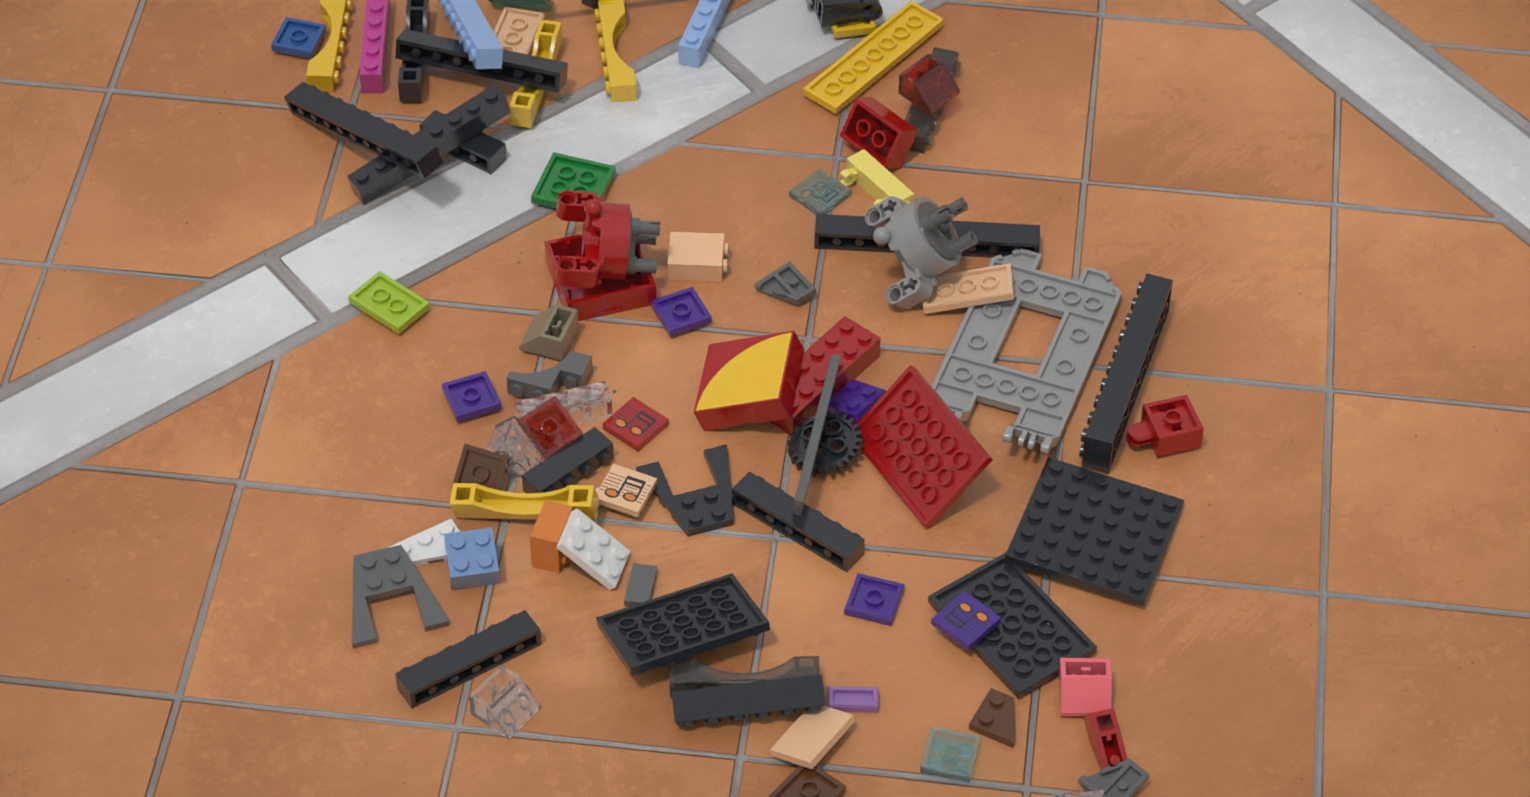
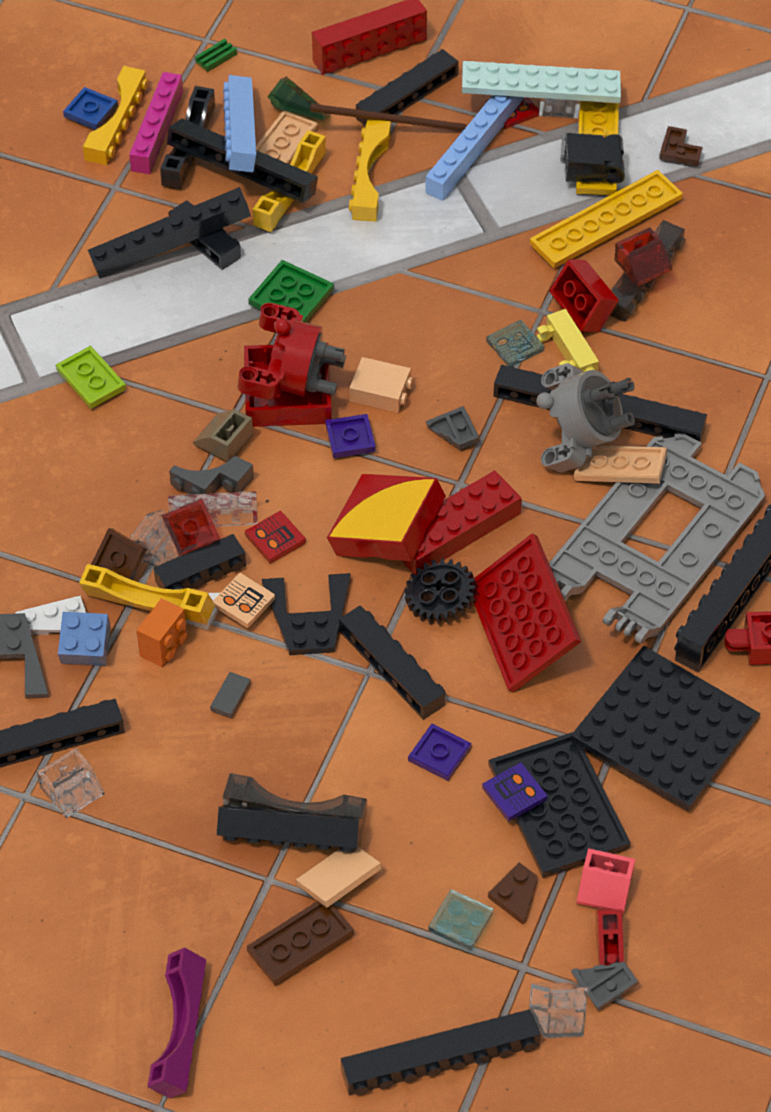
camera: 15 degrees right, 5 degrees up
black brick [284,82,444,179] -> none
dark purple plate [442,371,501,422] -> none
white plate [556,508,630,590] -> none
black plate [596,573,770,676] -> none
dark grey tile [792,354,841,516] -> none
dark purple plate [828,379,886,423] -> none
medium lavender tile [828,687,878,713] -> none

